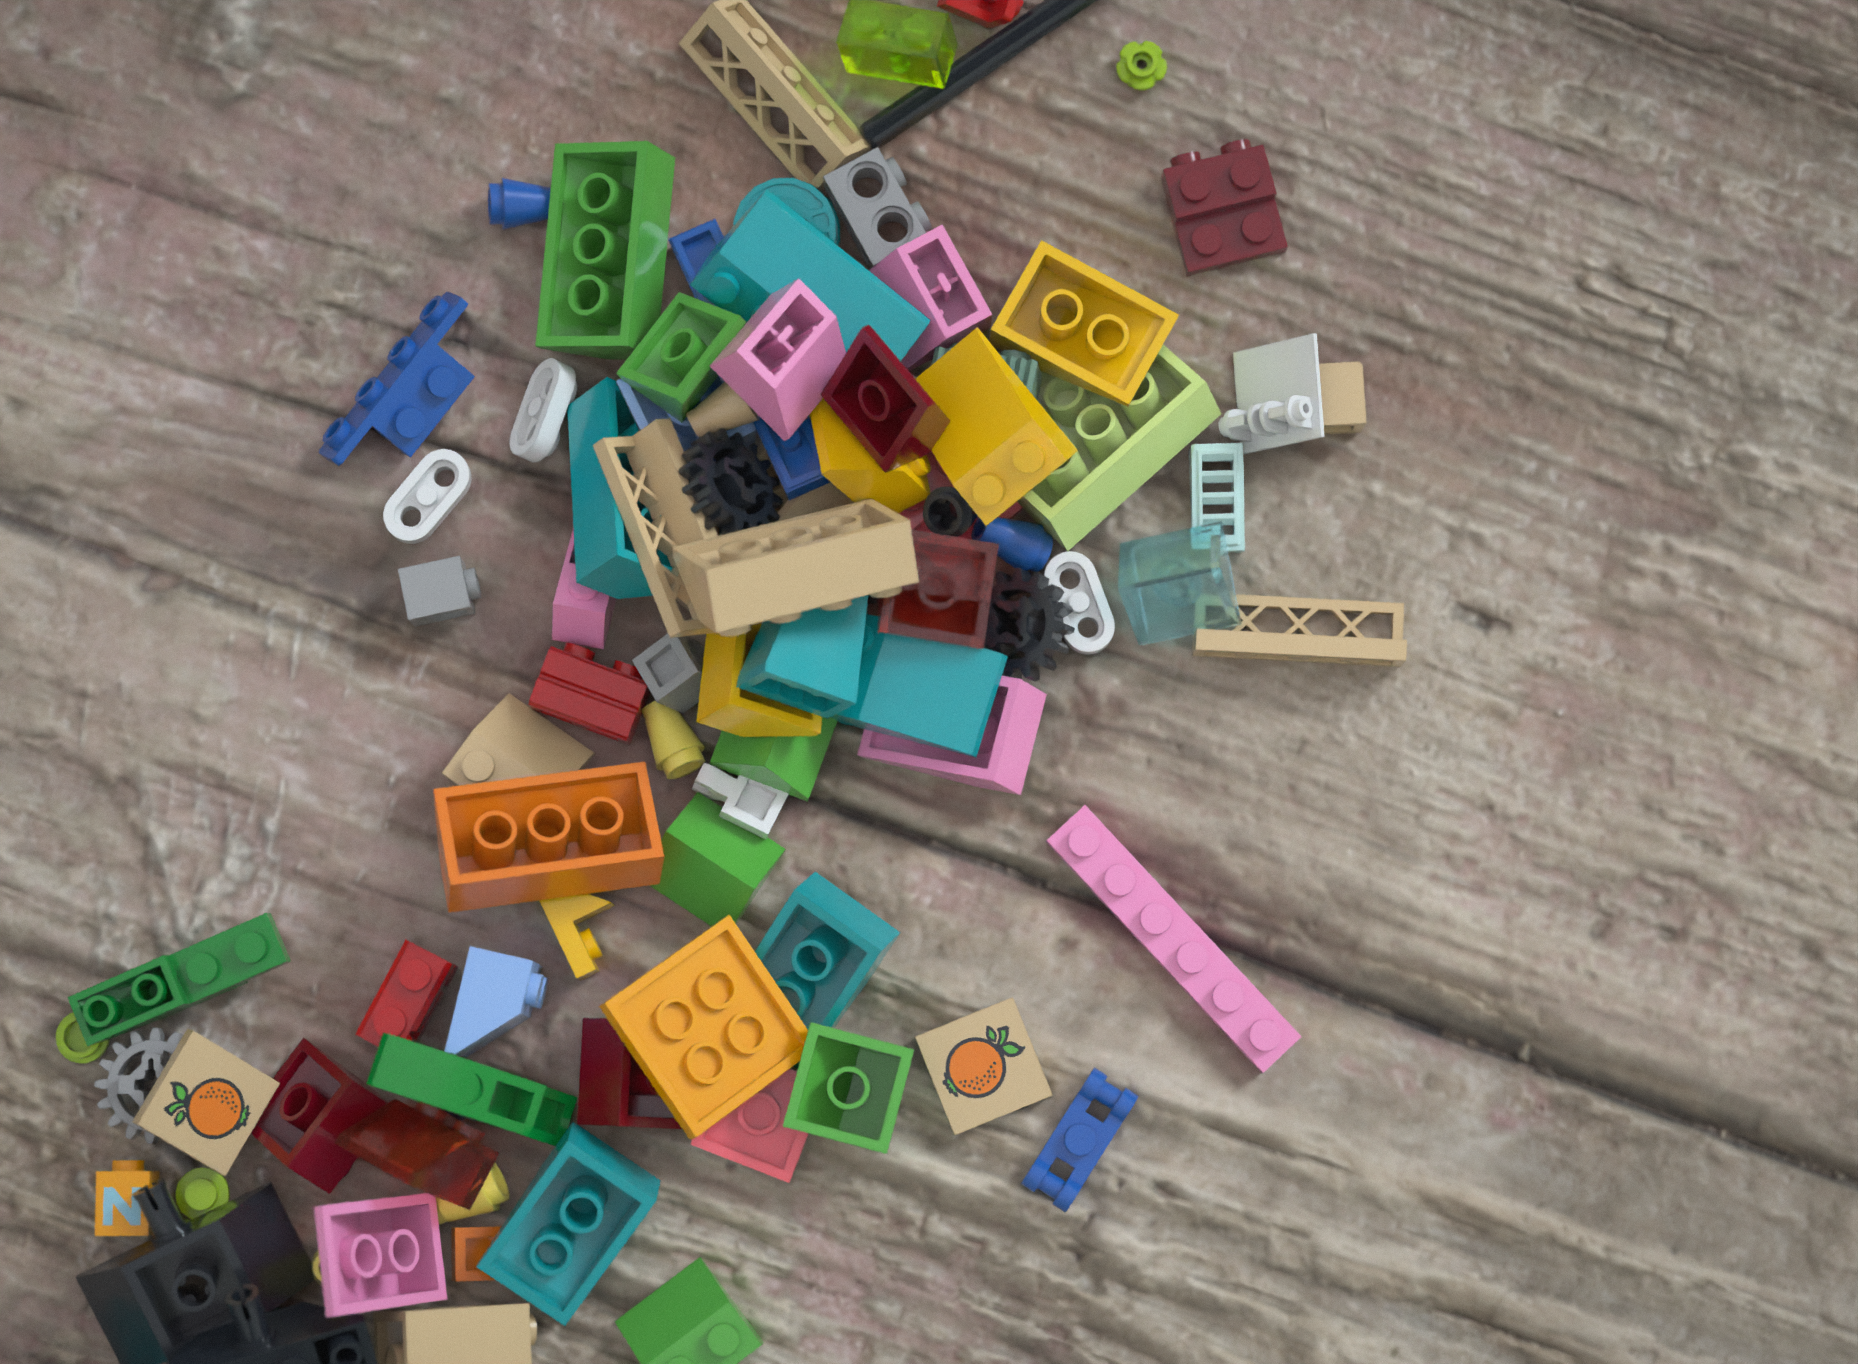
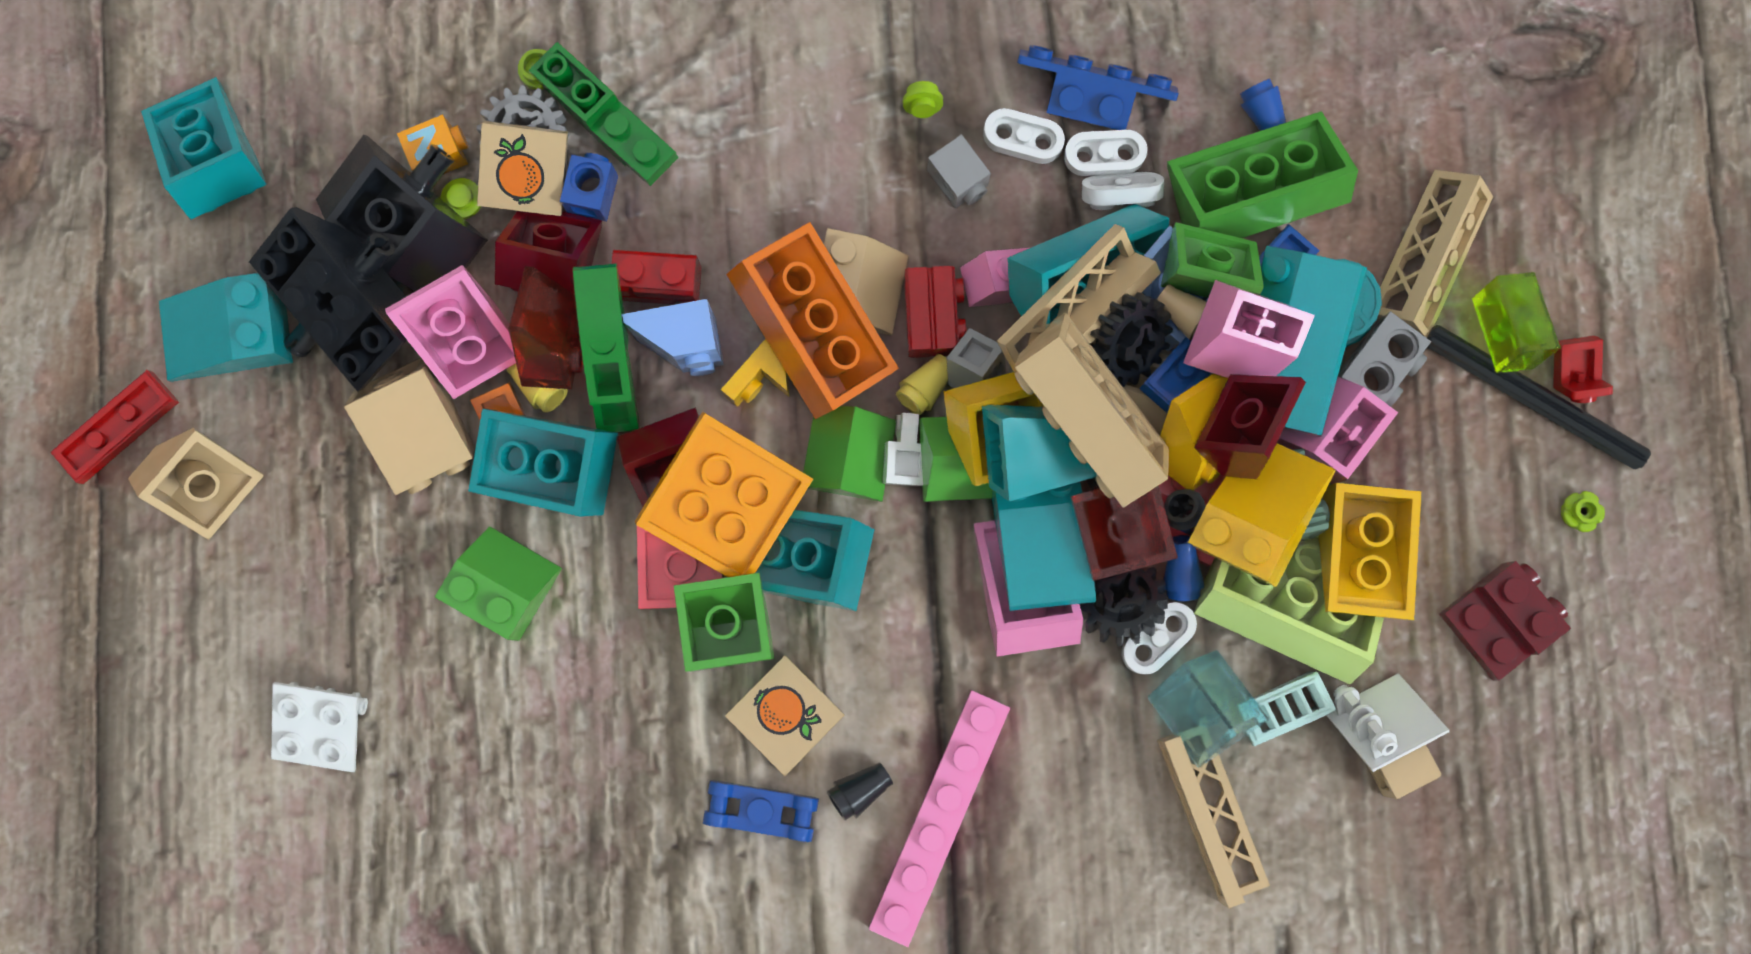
camera: 70 degrees right, 0 degrees up
none -> blue brick [560,153,618,222]
none -> black cone [827,762,893,821]
none -> lime plate [903,81,943,118]
none -> white plate [1064,130,1147,176]

